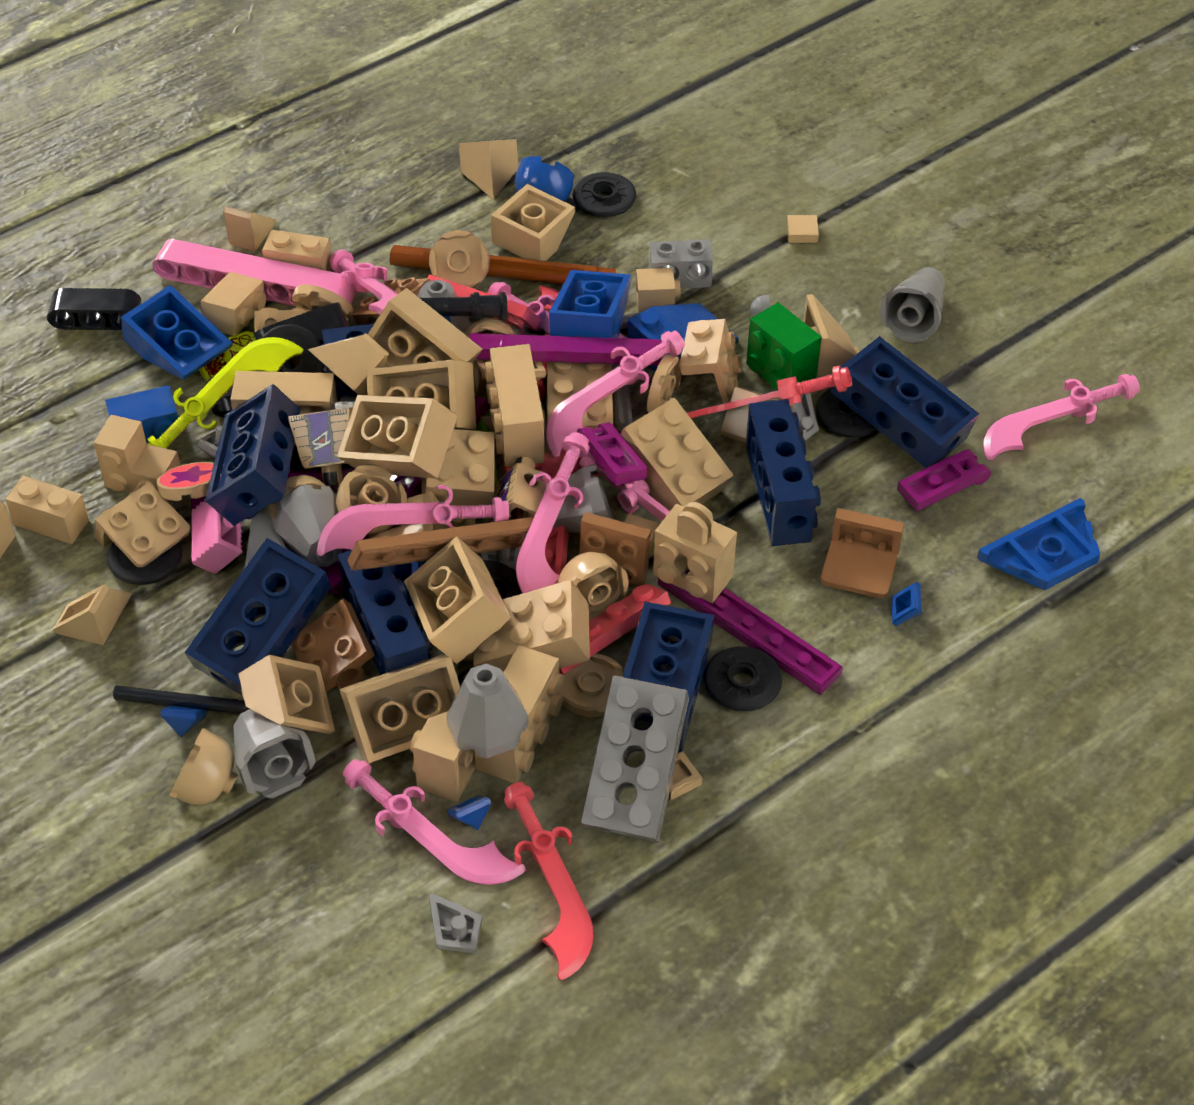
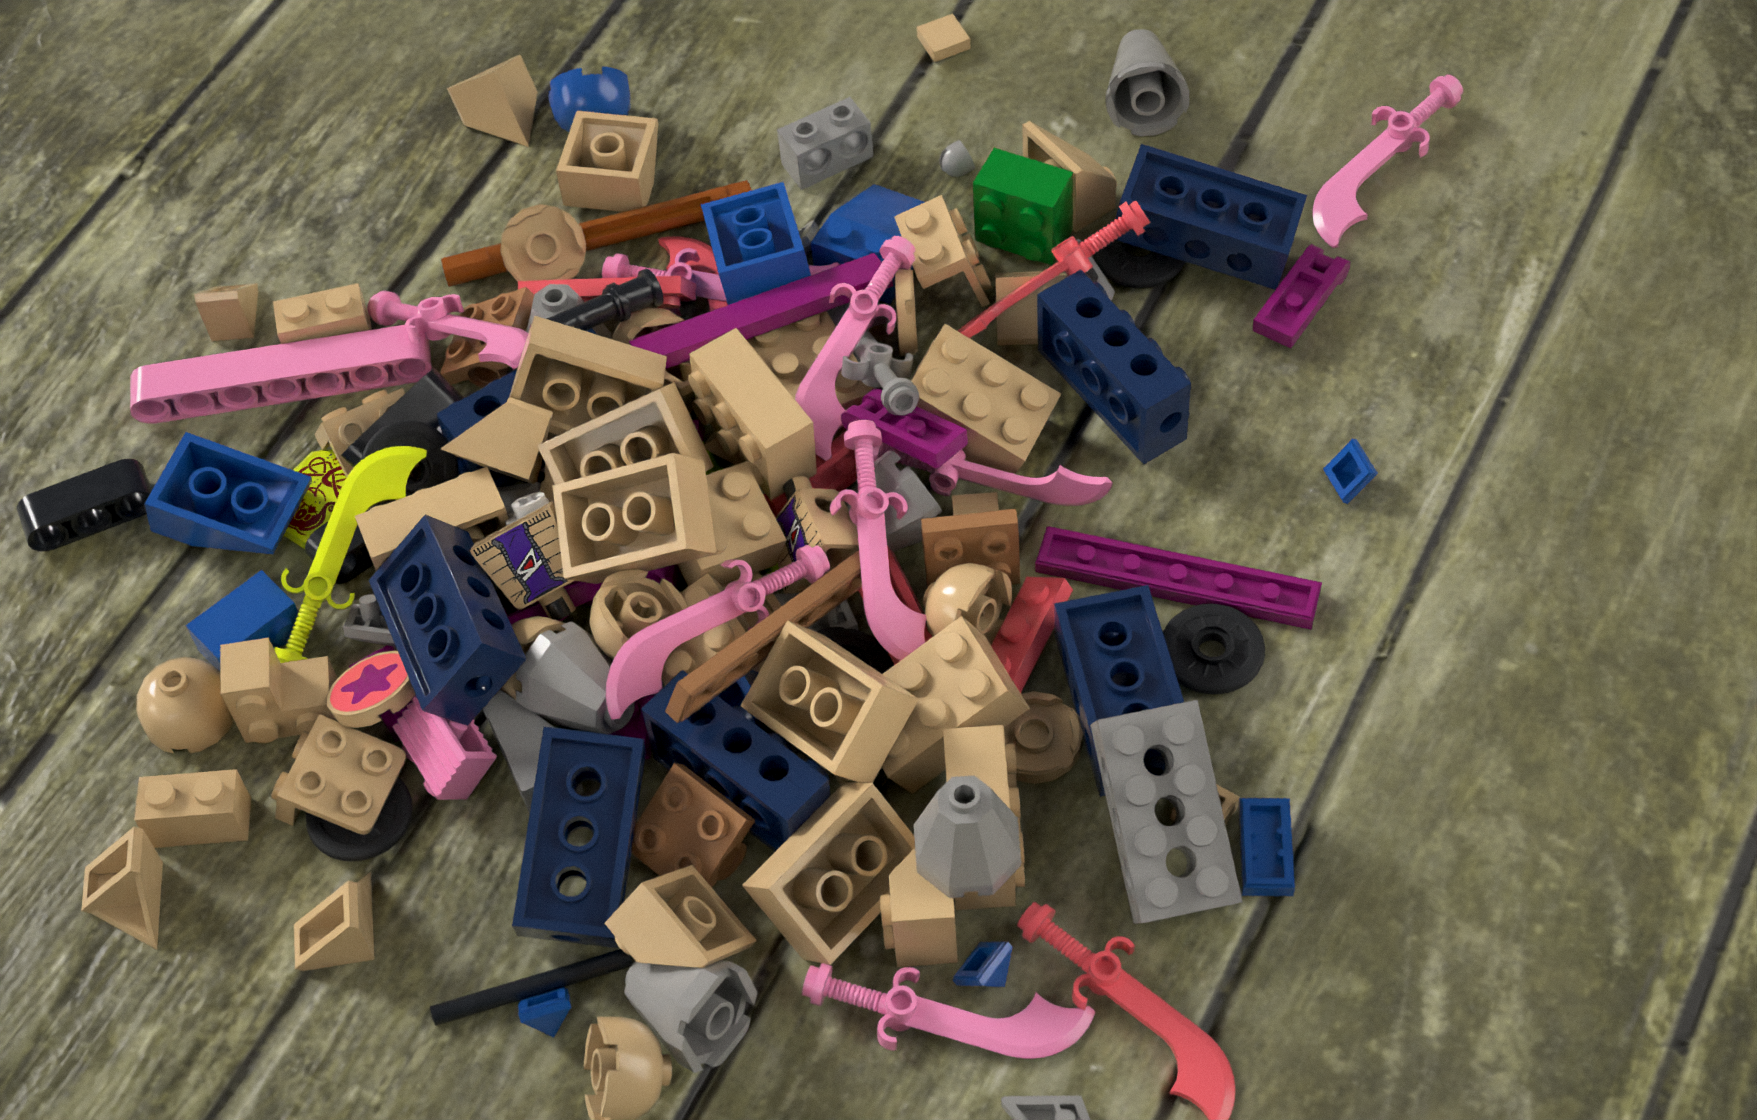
camera: 20 degrees left, 5 degrees up
tan brick [201,272,266,336] -> none
tan tile [292,284,354,323] -> none
black wheel [572,172,636,217] -> none
tan brick [636,268,681,312] -> none
tan brick [653,502,737,603] -> none
medium nougat bracket [820,508,905,599] -> none
blue wing [977,498,1100,590] -> none
none -> tan cylinder [137,657,234,753]
none -> light grey sword [833,301,919,415]
none -> blue plate [1238,798,1295,896]

